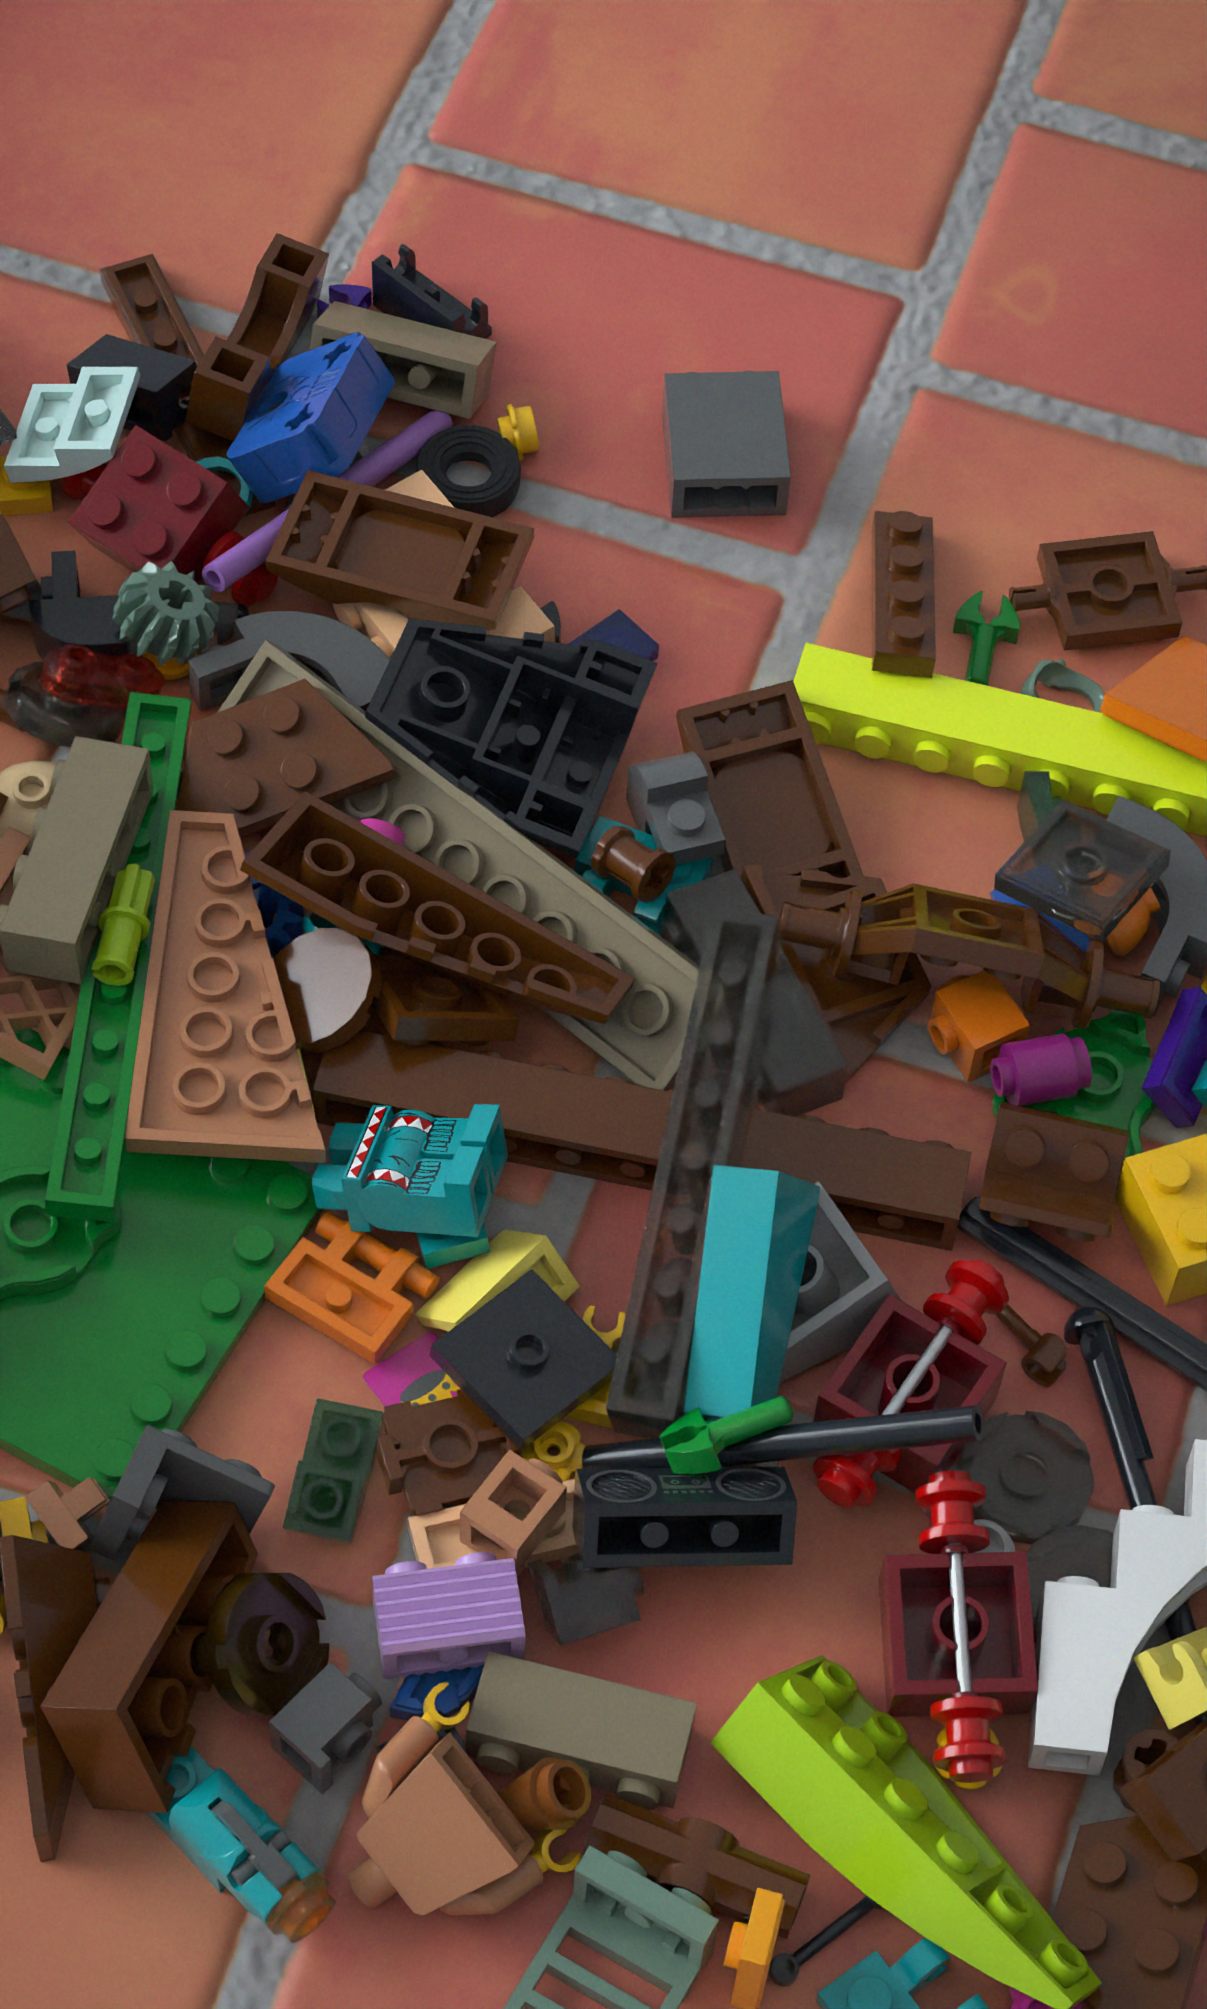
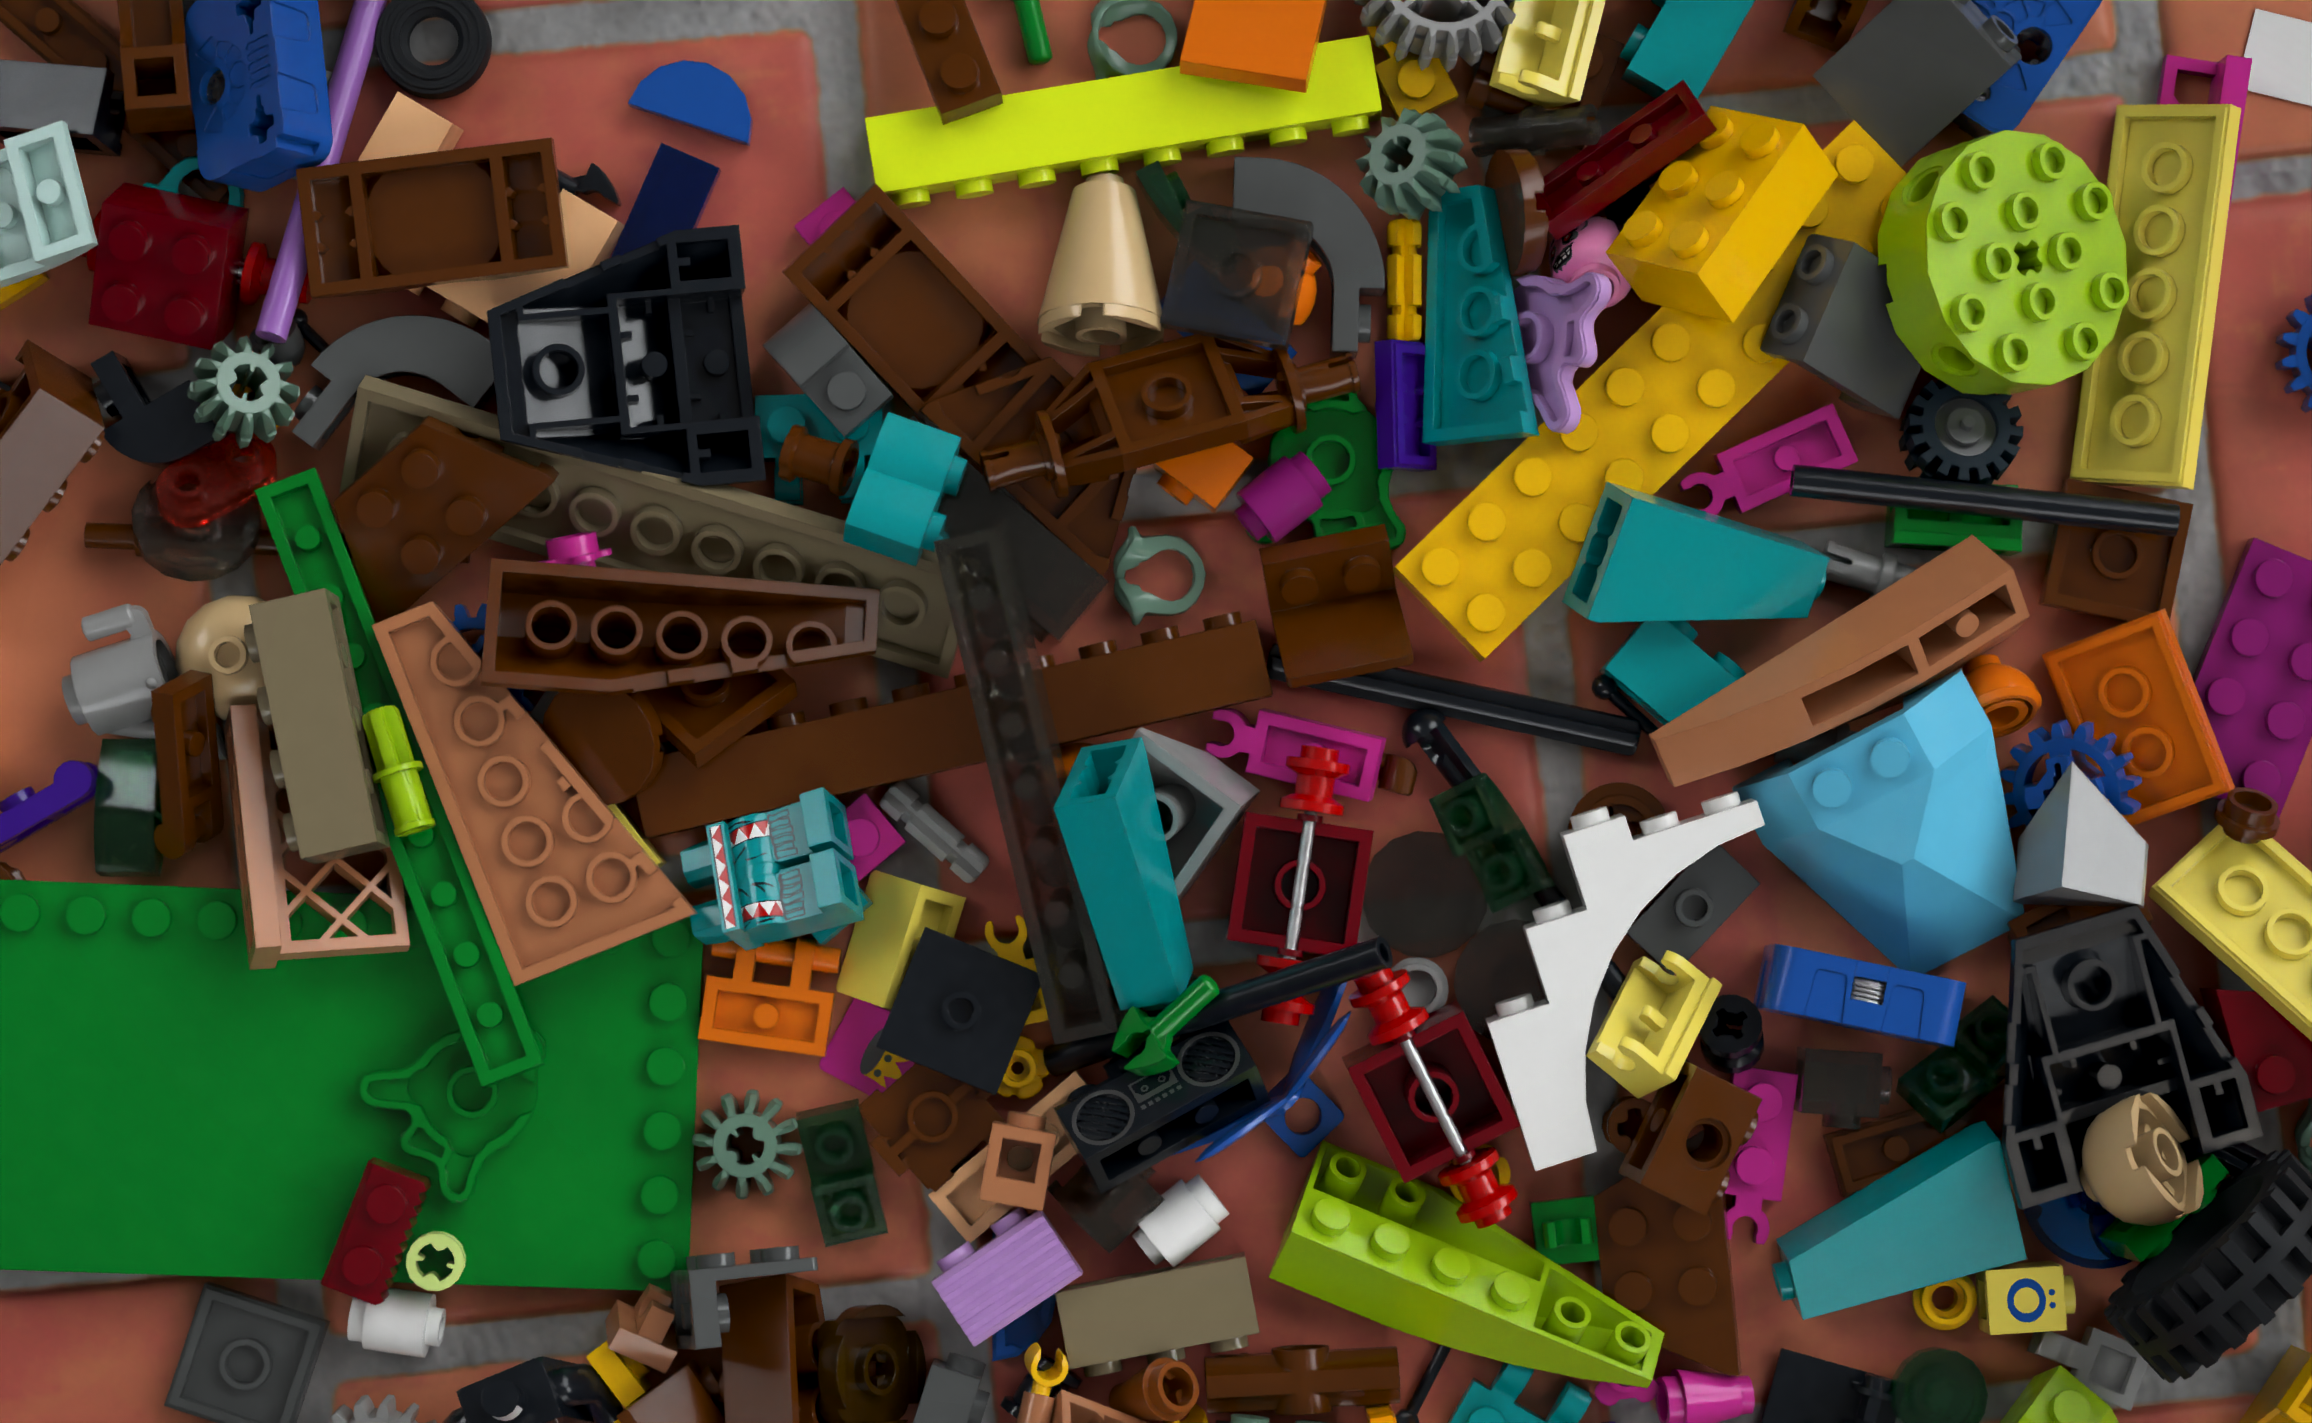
camera: 20 degrees left, 30 degrees up
none -> blue tile [628,60,753,146]
none -> sand green gear [692,1089,803,1199]
none -> teal brick [843,412,968,566]
none -> dark pink plate [846,793,907,883]
none -> light grey axle [880,781,990,883]
none -> tan cone [1037,173,1165,357]
none -> sand green piece [1113,526,1206,626]
none -> white brick [1132,1174,1230,1267]
none -> blue piece [1171,982,1351,1163]
none -> dark pink plate [1205,708,1387,802]
none -> clear green slope [1429,773,1555,913]
none -> green tile [1529,1195,1600,1265]

